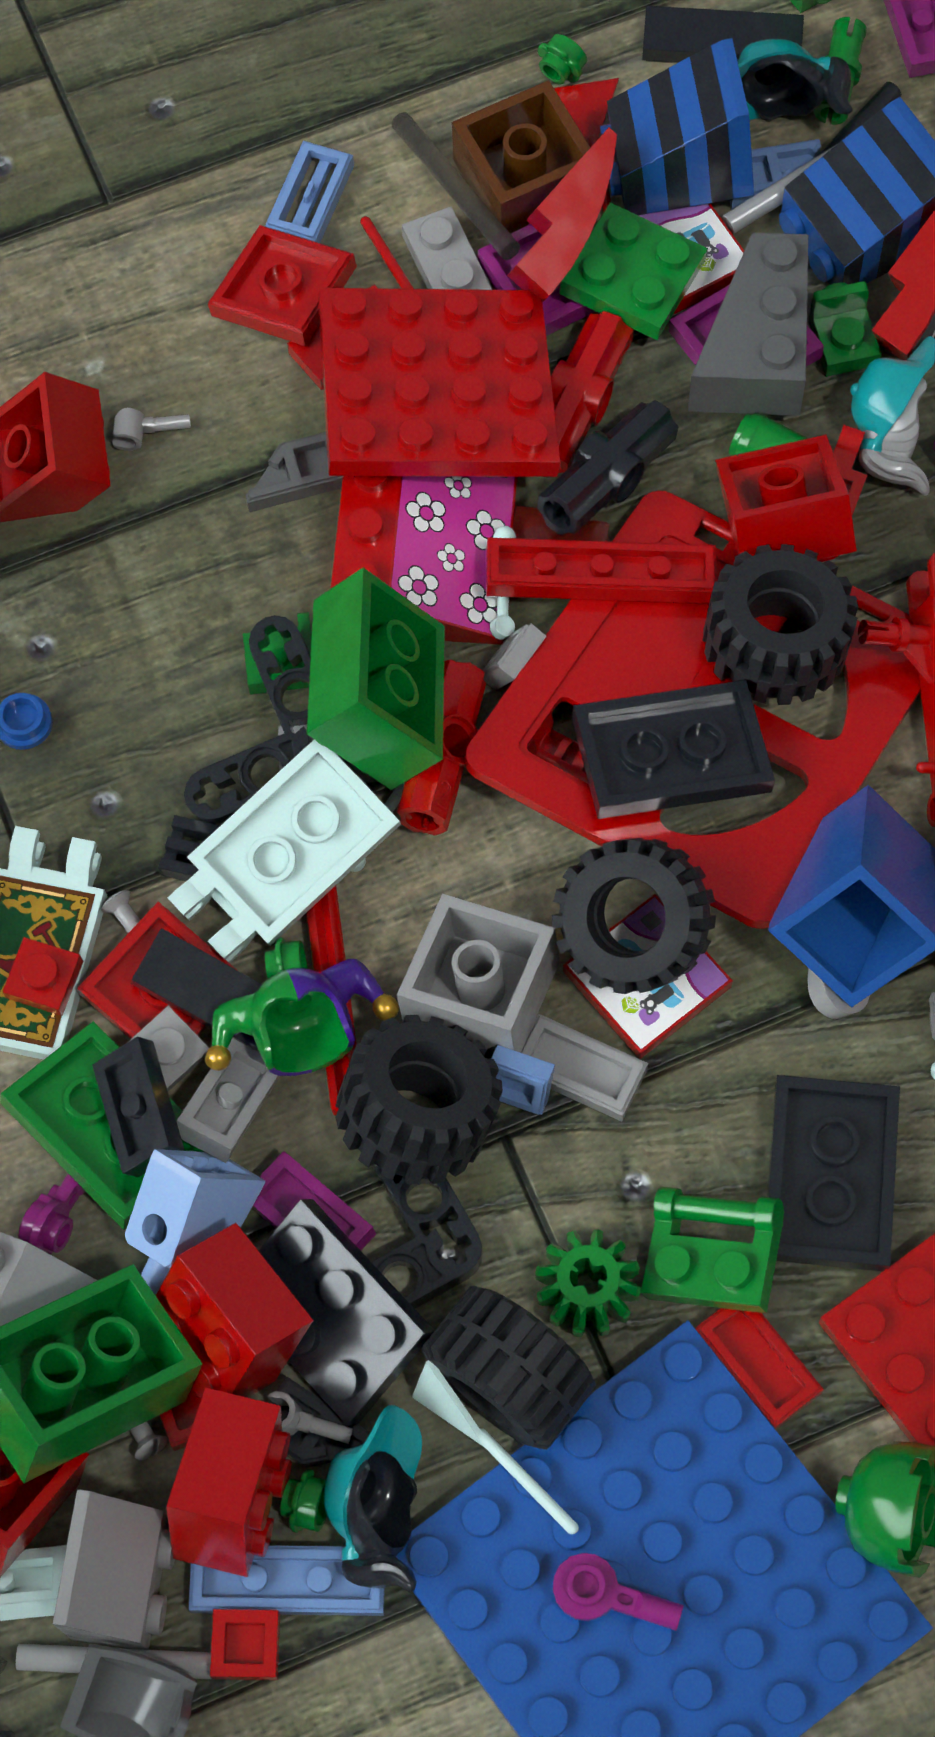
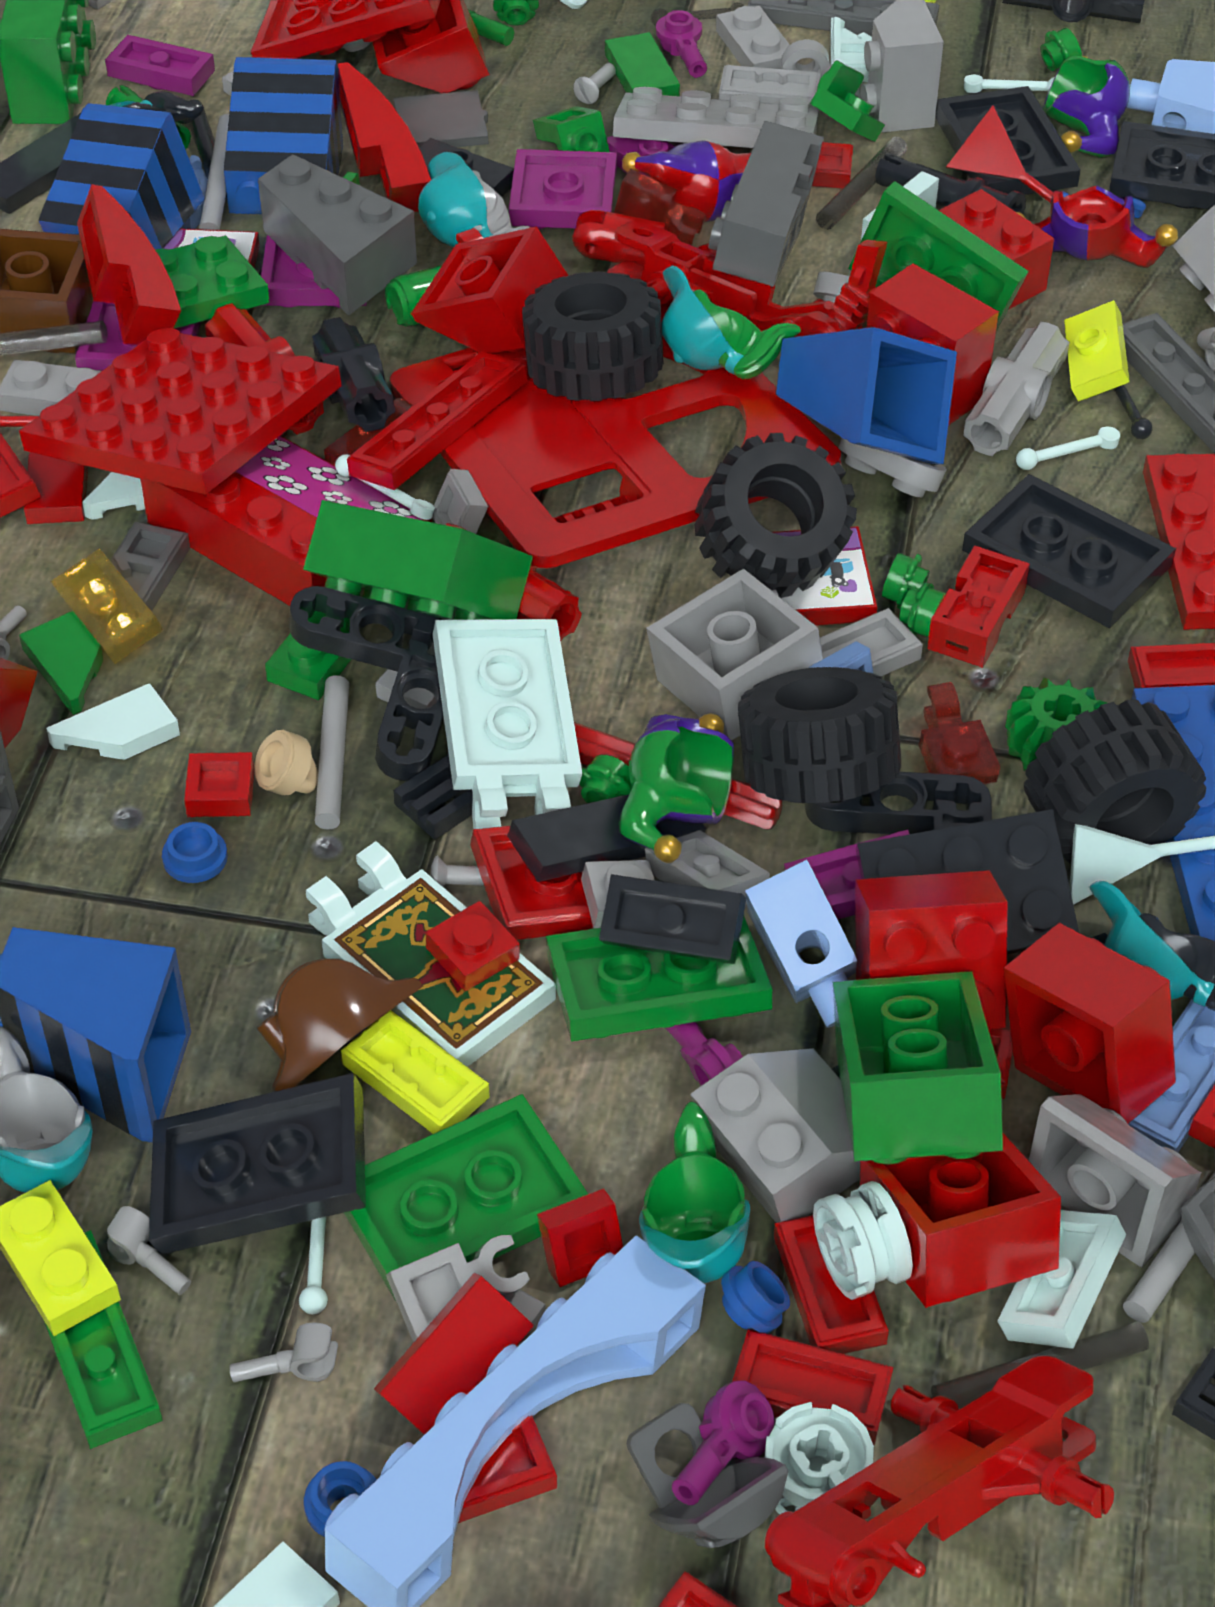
camera: 60 degrees left, 20 degrees down
black plate [572,680,775,819] -> none
green plate [641,1187,784,1313] -> none
none -> green tile [19,611,103,715]
none -> light aqua tile [46,683,180,760]
none -> clear yellow plate [50,548,164,665]
none -> red plate [184,752,255,817]
none -> tan tile [254,730,318,795]
none -> light grey bar [314,675,349,829]
none -> hair [661,266,801,379]
none -> green plate [882,553,930,609]
none -> green plate [899,582,946,638]
none -> clear red plate [919,682,1000,784]
none -> red piece [927,546,1030,668]

